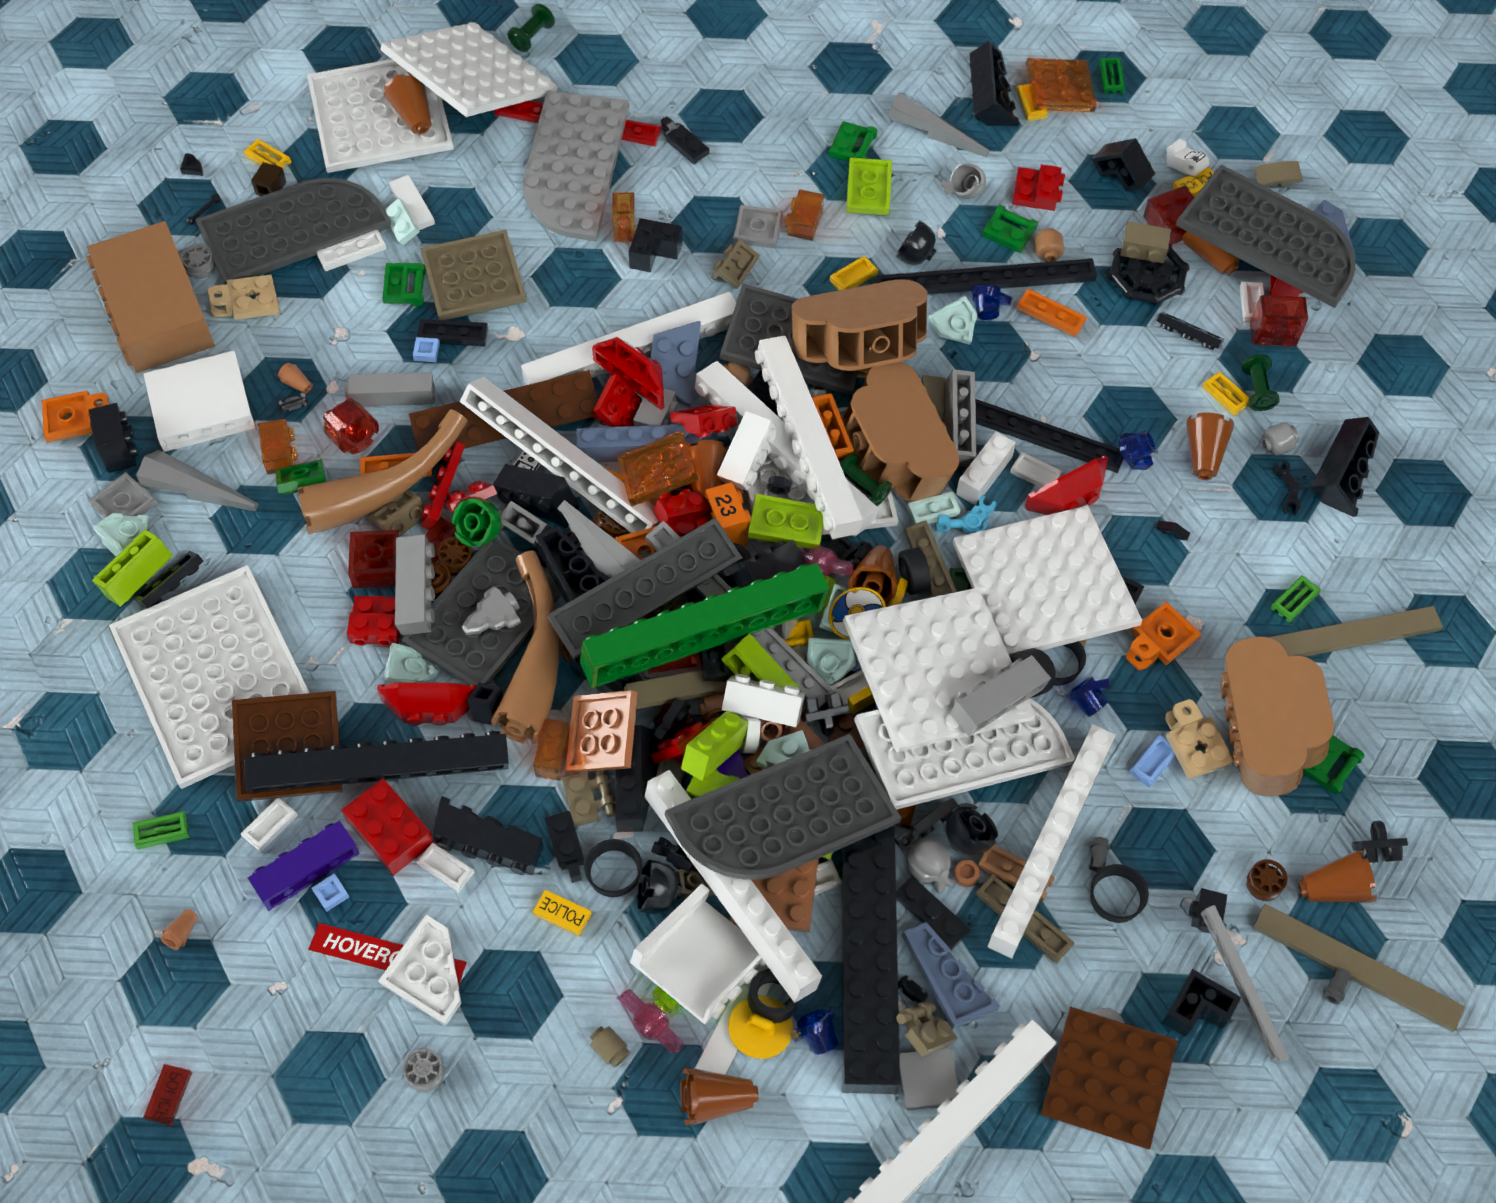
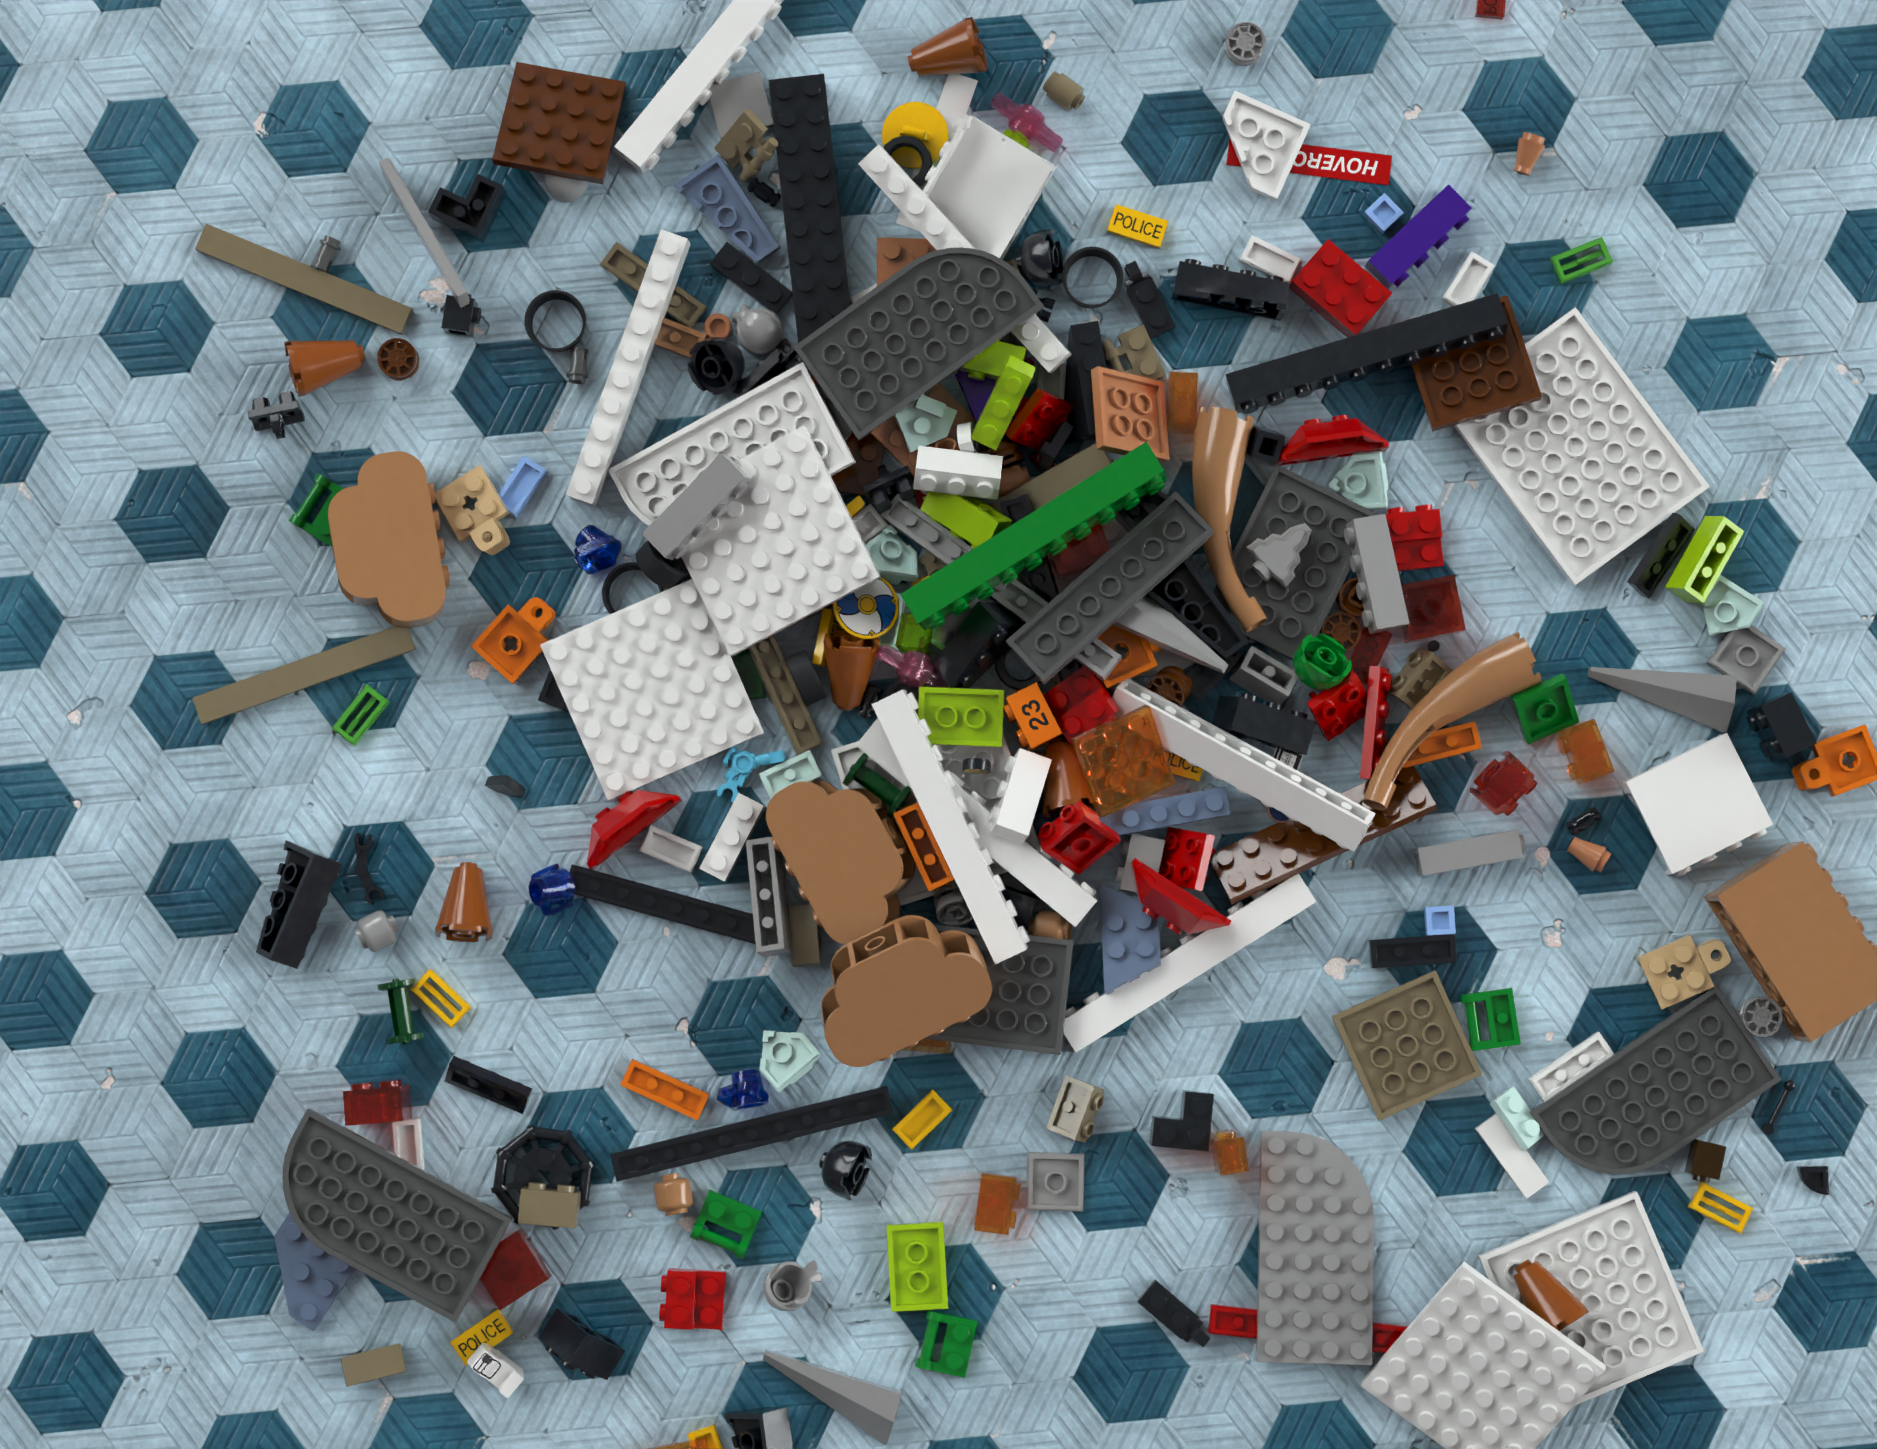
camera: 170 degrees right, 25 degrees up
clear blue piece [790,1007,838,1055] -> none

